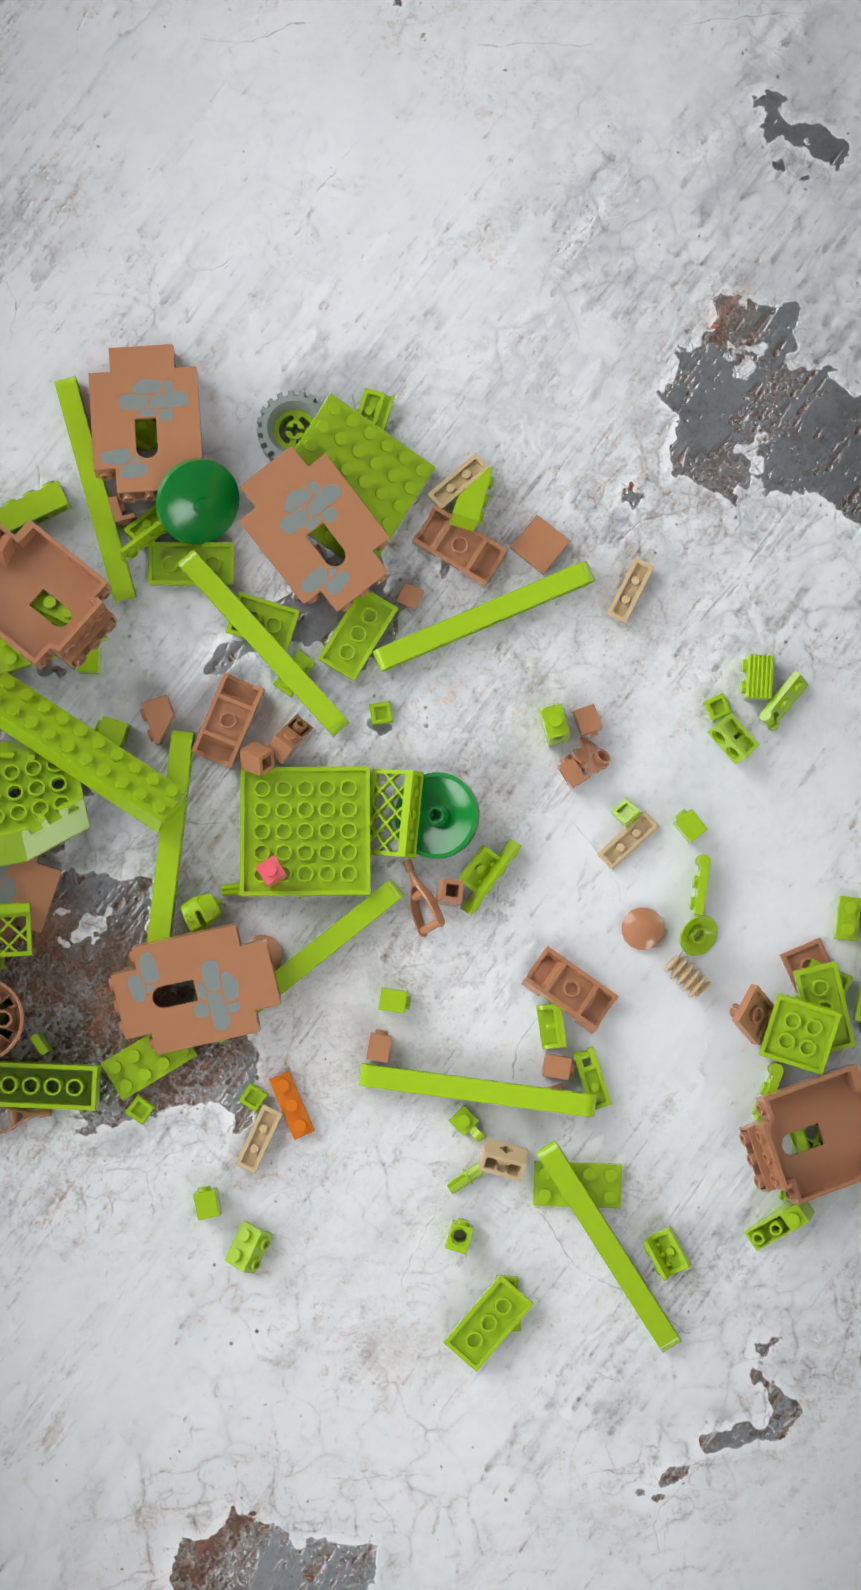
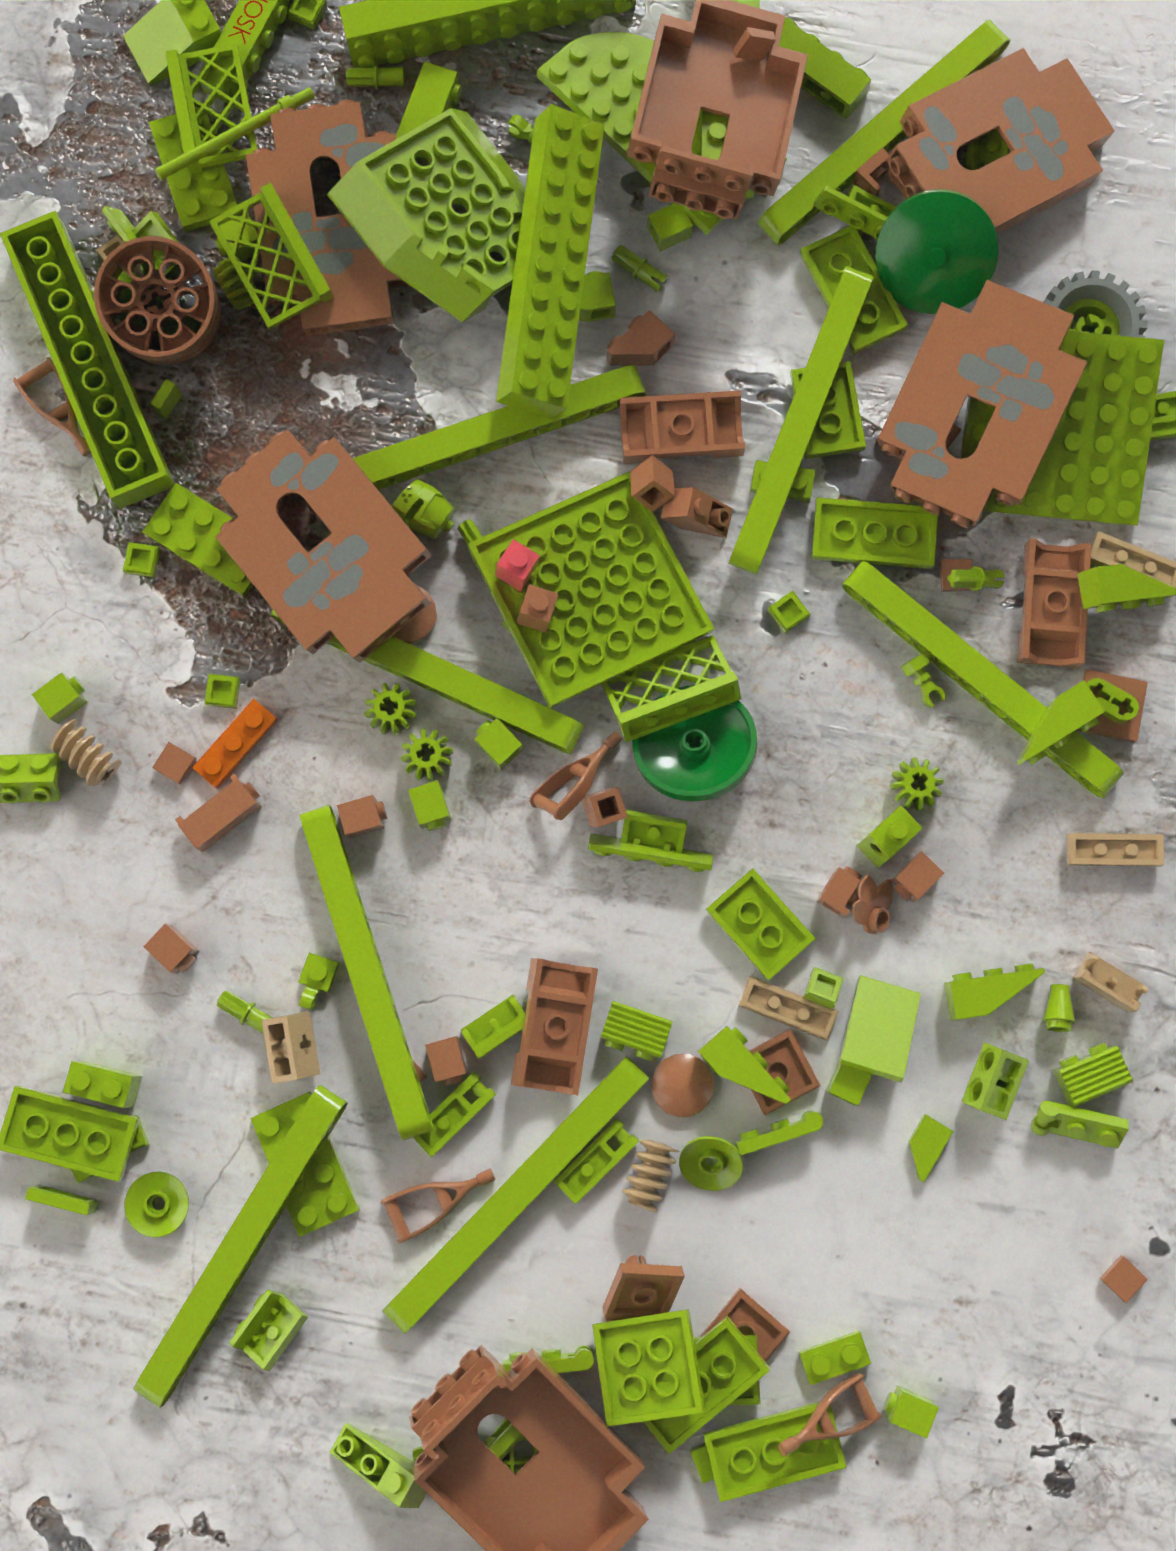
camera: 65 degrees right, 5 degrees down
tan plate [235,1104,283,1173] -> none
lime brick [445,1218,474,1254] -> none
lime tile [703,693,732,722] -> none
none -> lime tile [25,1185,98,1215]
none -> tan piece [51,719,122,786]
none -> lime brick [62,1061,142,1108]
none -> lime dish [124,1171,189,1237]
none -> nougat brick [143,923,199,974]
none -> nougat tile [152,742,197,785]
none -> nougat brick [175,773,262,852]
none -> lime gear [364,683,417,735]
none -> nougat piece [380,1168,496,1243]
none -> lime beam [382,1056,649,1334]
none -> lime gear [400,728,454,781]
none -> lime brick [474,718,524,770]
none -> nougat brick [517,584,559,633]
none -> lime plate [553,1117,640,1205]
none -> lime brick [601,1001,673,1062]
none -> lime axle [611,245,668,293]
none -> lime slope [697,1026,791,1104]
none -> lime plate [705,868,816,981]
none -> nougat tile [749,1029,821,1115]
none -> lime tile [839,975,921,1083]
none -> lime gear [890,757,944,811]
none -> lime piece [900,652,945,708]
none -> lime tile [908,1114,953,1182]
none -> lime slope [944,963,1045,1020]
none -> lime axle [947,566,1005,591]
none -> lime slope [1017,680,1105,765]
none -> lime cone [1043,984,1075,1032]
none -> tan hinge [1073,952,1148,1012]
none -> lime beam [1086,678,1139,723]

